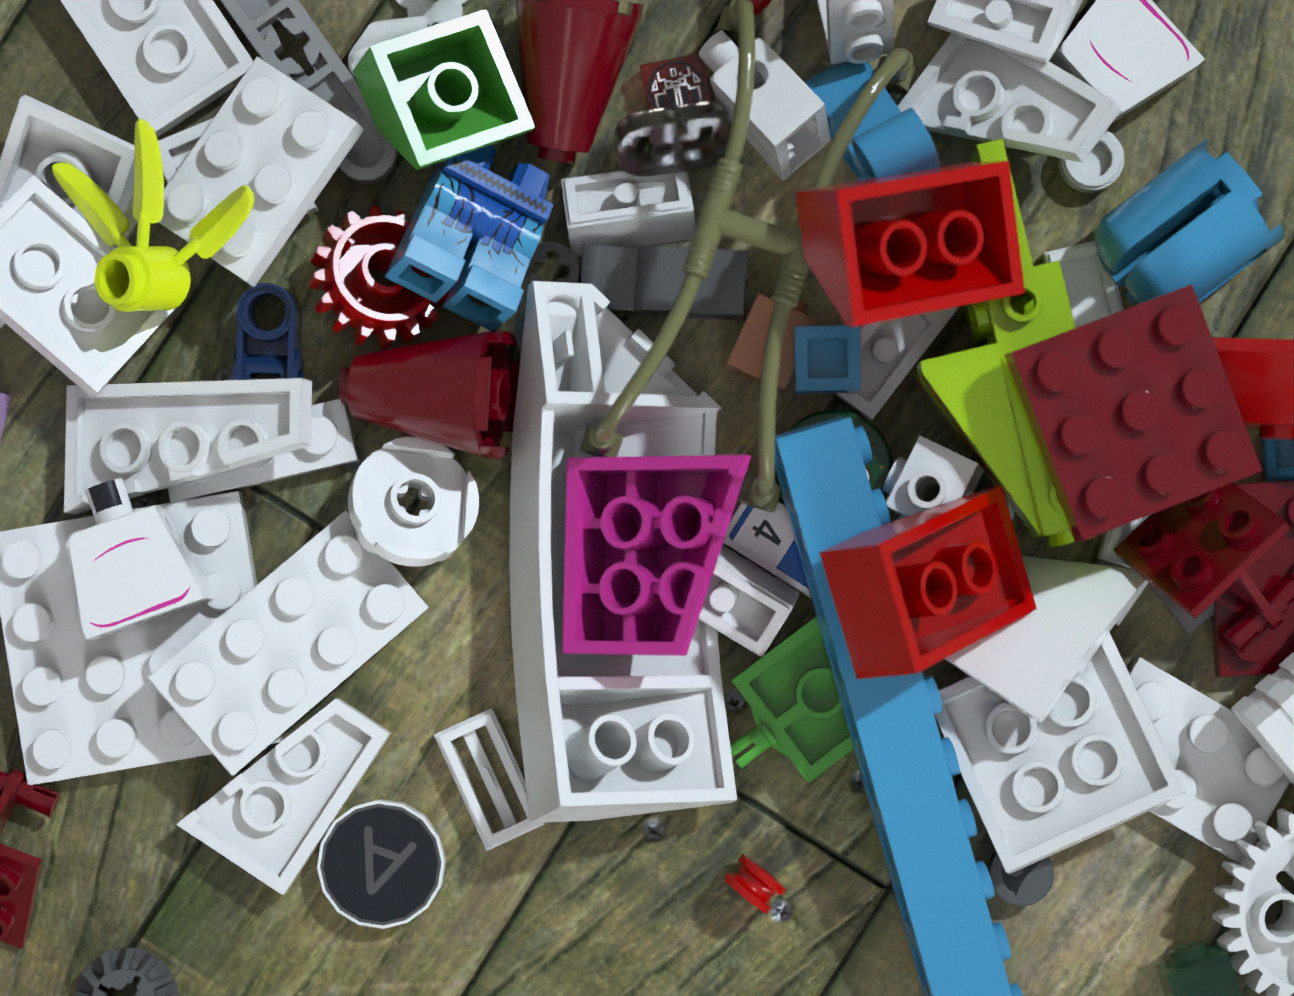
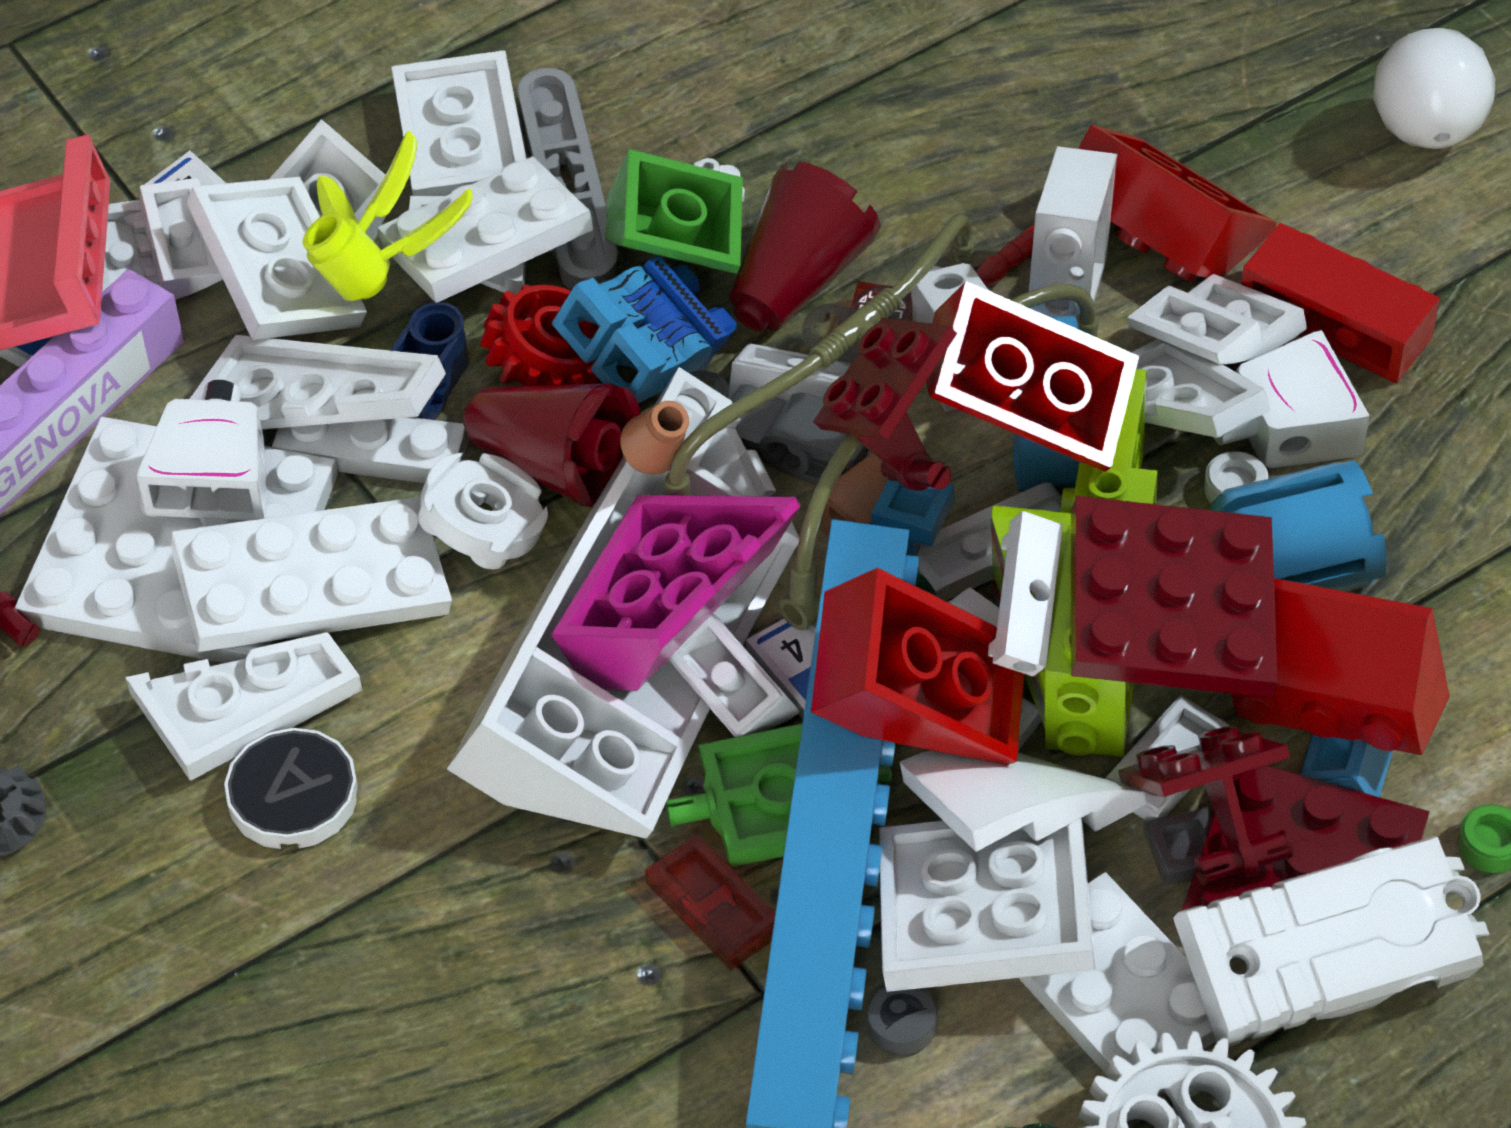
camera: 25 degrees right, 35 degrees down
white tile [434,708,545,851] -> none
red bush [723,853,787,915] -> none
none -> nougat cone [620,401,689,474]
none -> clear red tile [645,834,776,971]
none -> dark red plate [813,318,958,491]
none -> white piece [988,511,1063,676]

